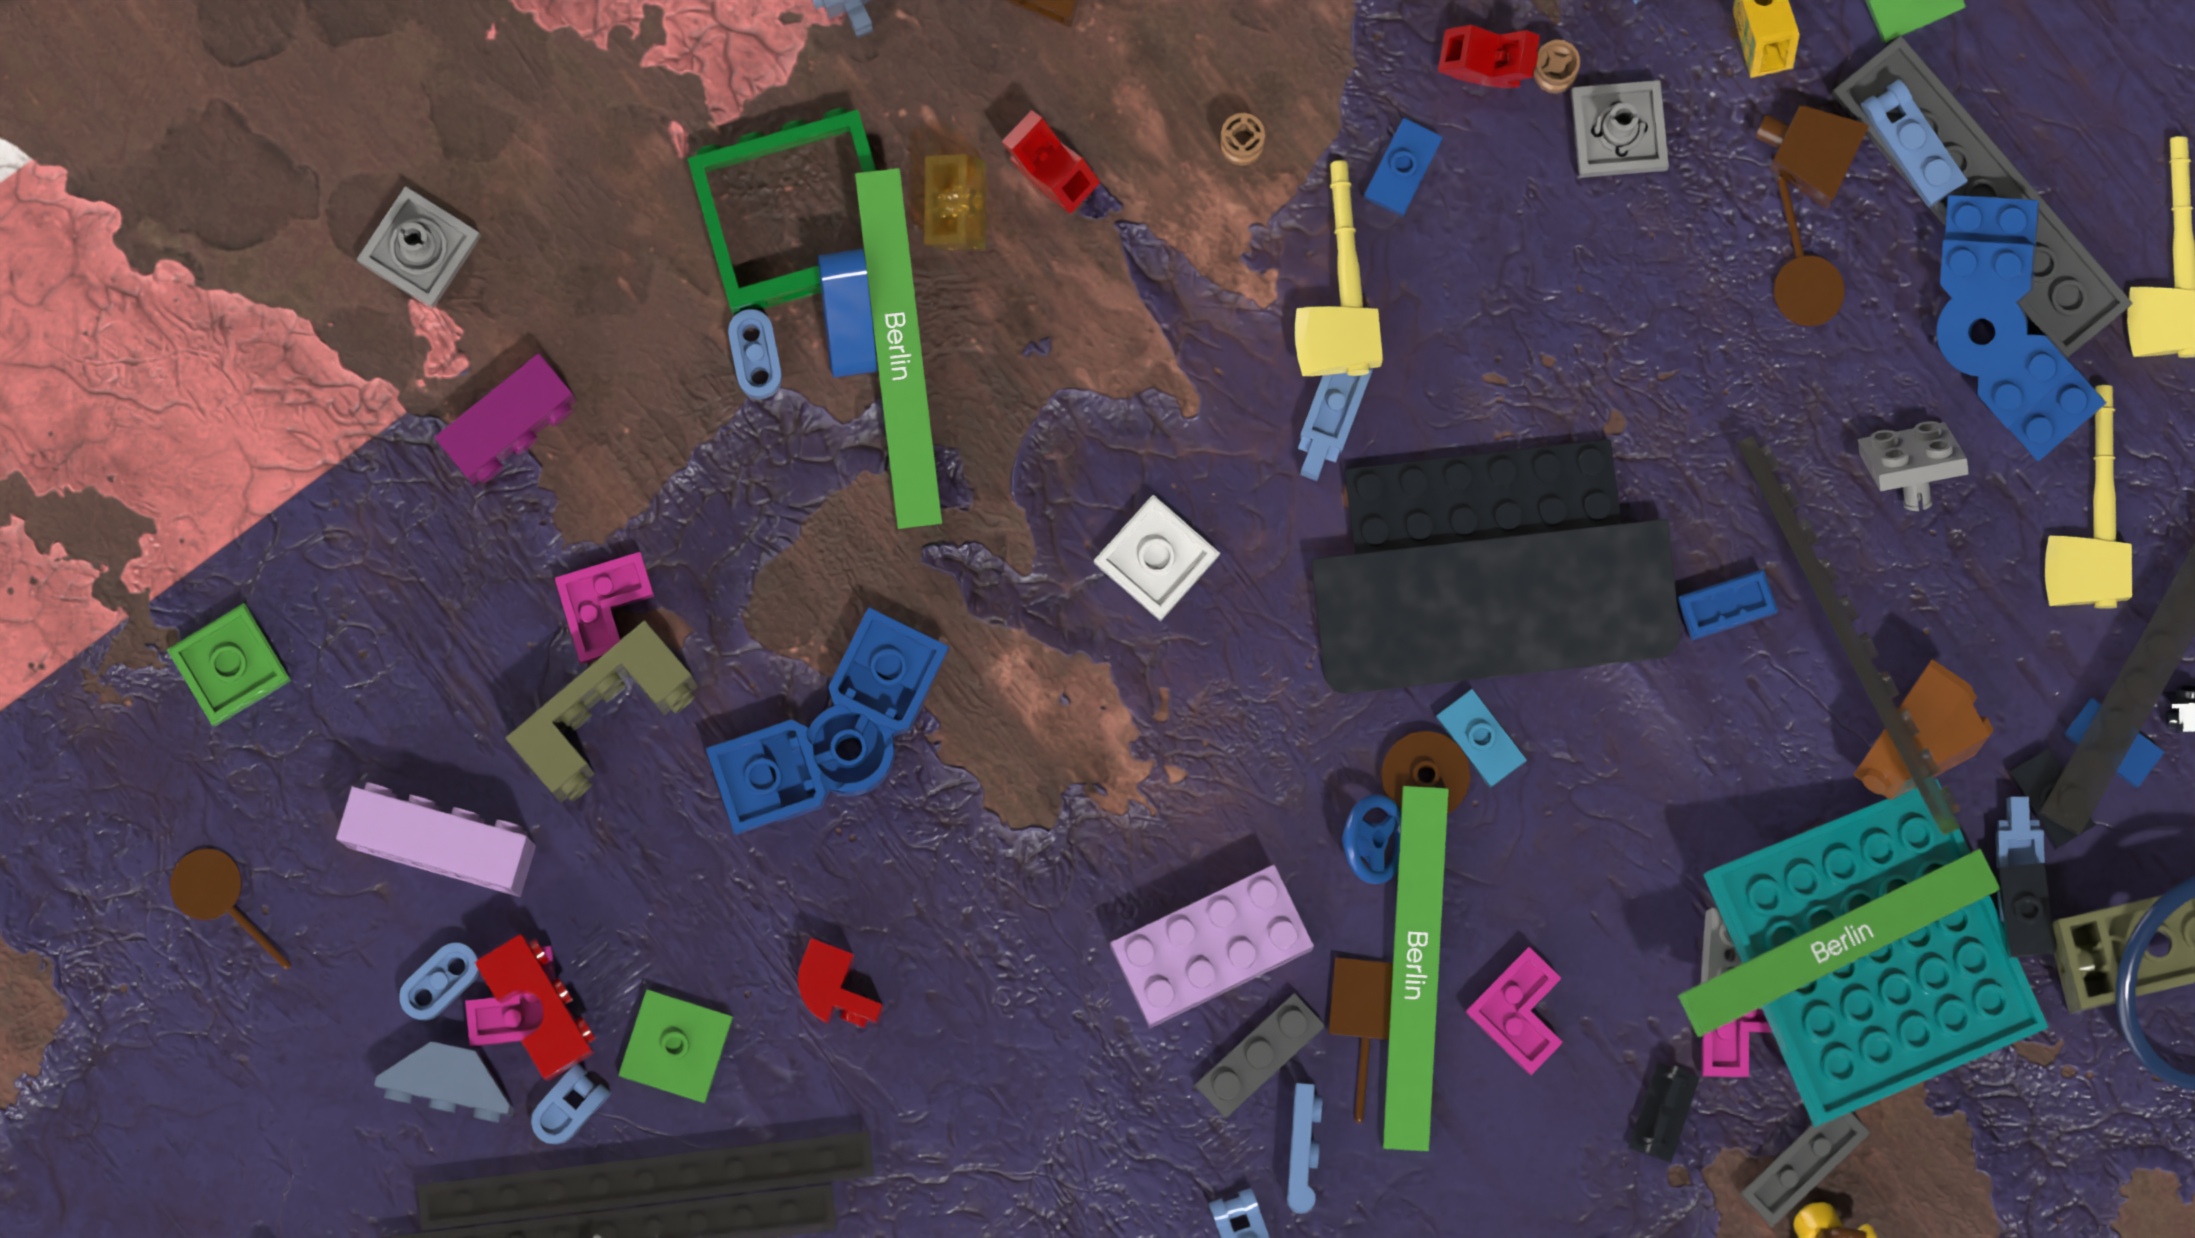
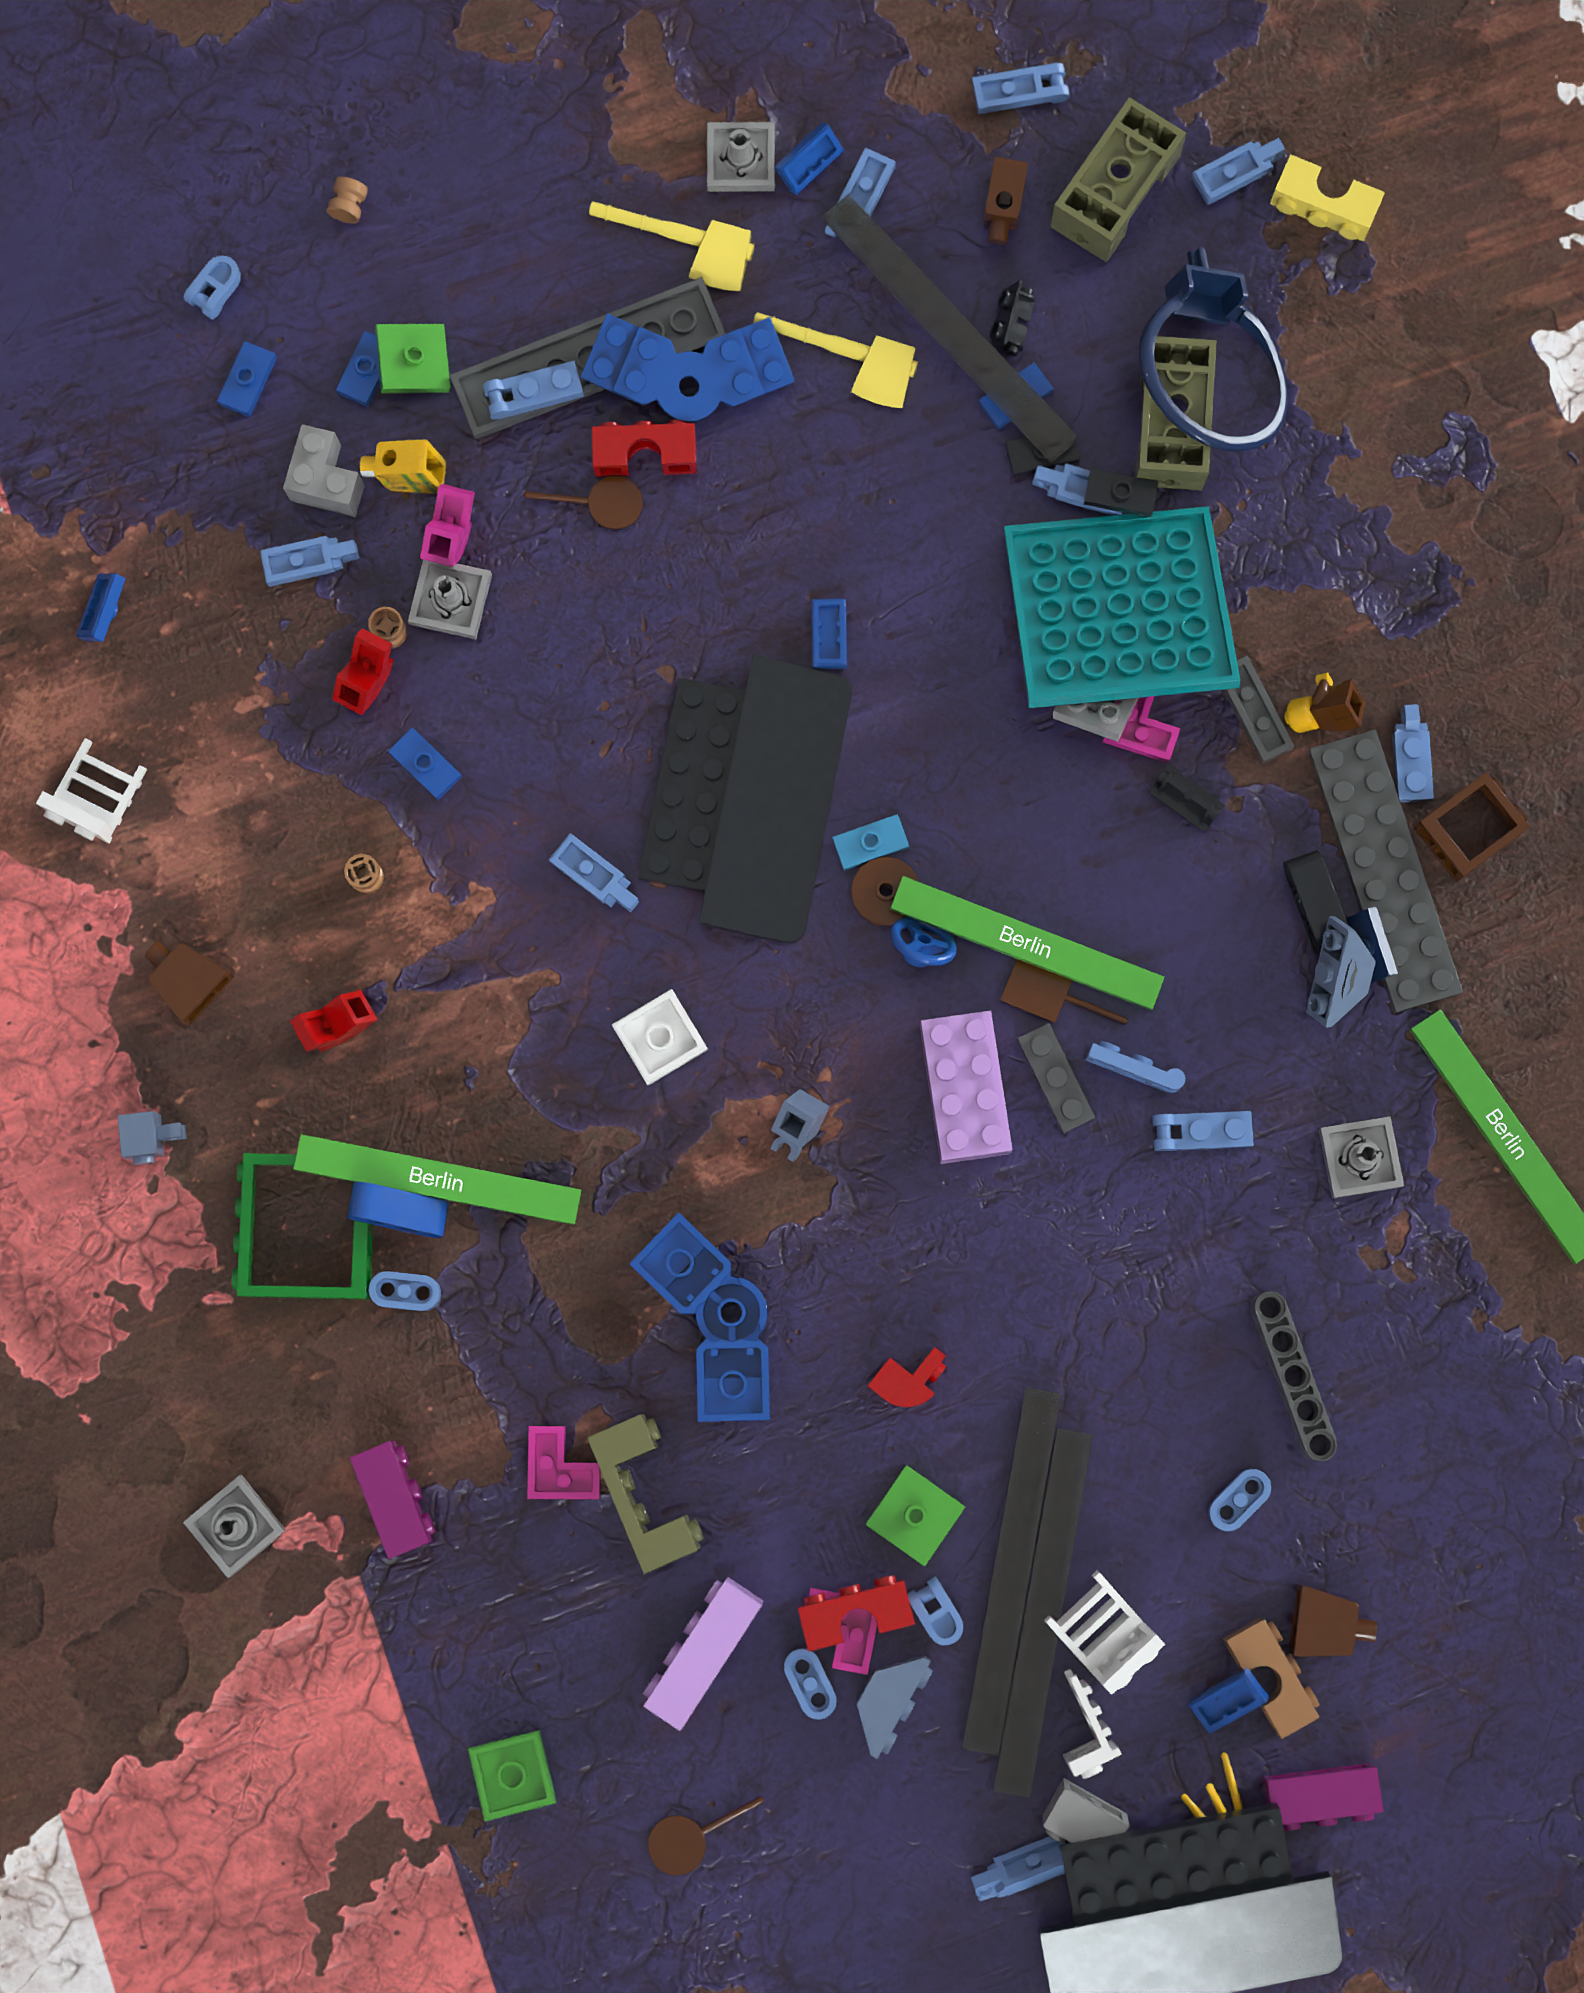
camera: 70 degrees left, 0 degrees up
clear yellow brick [924,154,986,251] -> none
light yellow piece [1295,161,1383,376] -> none
dark pink plate [1465,947,1563,1076] -> none
bright green tile [1678,849,2000,1037] -> none
clear smoke plate [1737,435,1961,836] -> none
reddish brown torso [1754,106,1869,209] -> none
dark orange slope [1853,659,1994,800] -> none
light grey plate [1858,421,1968,511] -> none
none -> dark pink brick [420,484,475,567]
none -> red arch [592,419,697,477]
none -> sand blue brick [770,1089,830,1162]

